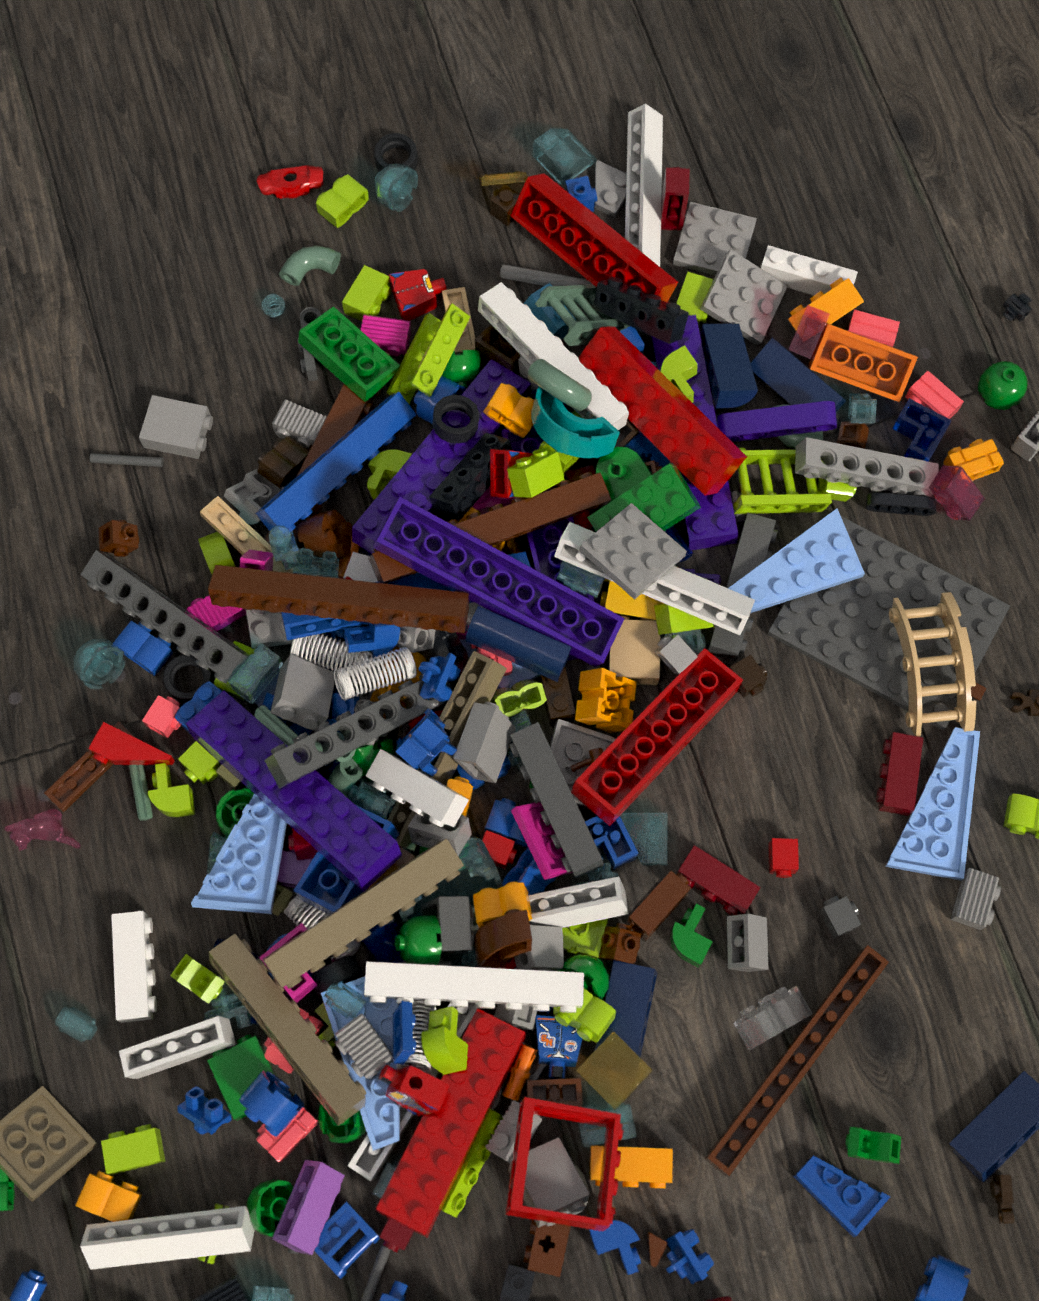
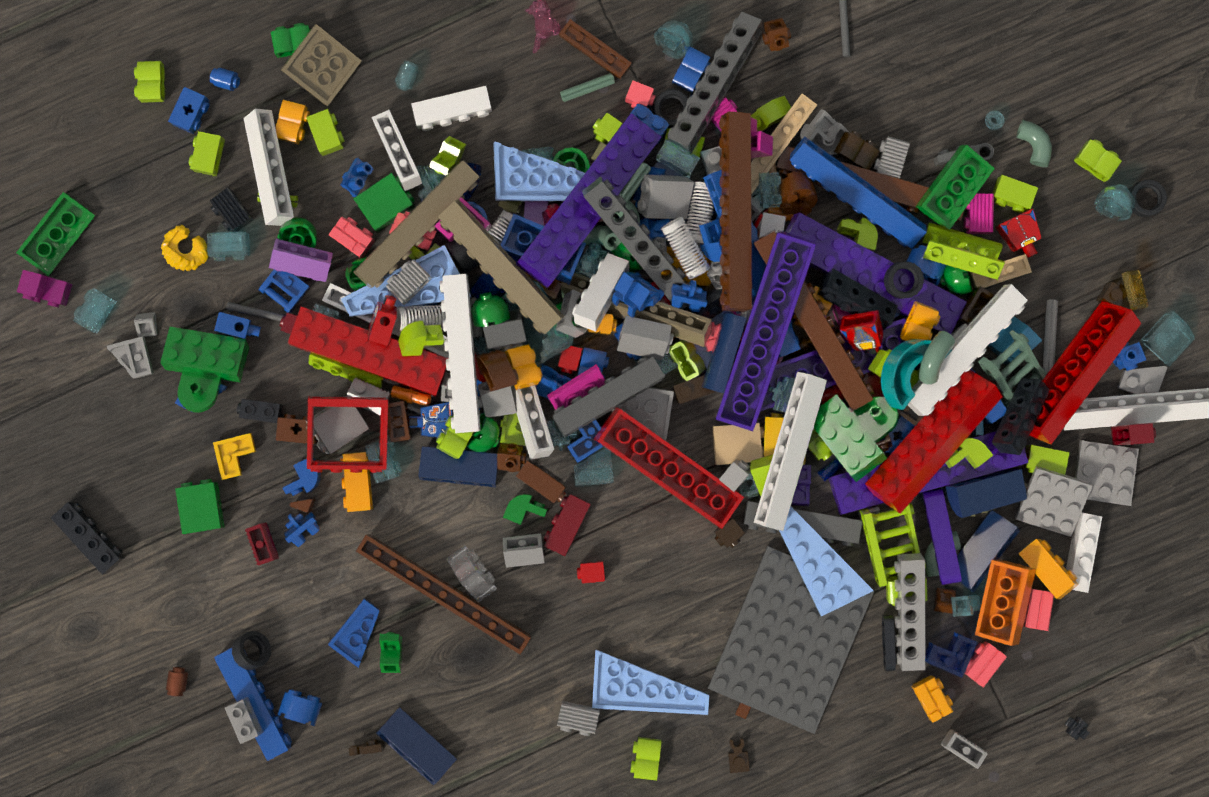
camera: 80 degrees right, 15 degrees up
red slope [88,722,175,765] -> none
light grey brick [139,395,213,459] -> none
lime brick [148,763,195,817] -> none
blue brick [239,1070,304,1137] -> none
red piece [257,165,323,199] -> none
clear light blue hips [269,525,300,570] -> none
clear light blue brick [324,981,366,1019] -> none
blue plate [393,1001,416,1065] -> none
lime brick [507,448,565,498] -> none
reddish brown hand [570,748,603,772] -> none
light orange brick [575,668,637,733] -> none
clear yellow tile [576,1032,653,1110] -> none
light grey plate [579,503,687,600] -> none
clear pink brick [788,305,830,359] -> none
dark grey brick [819,896,861,939] -> none
dark red brick [876,732,923,816] -> none
tan fence [889,592,976,737] -> none
clear pink brick [929,465,985,521] -> none
green cylinder [978,361,1028,410] -> none

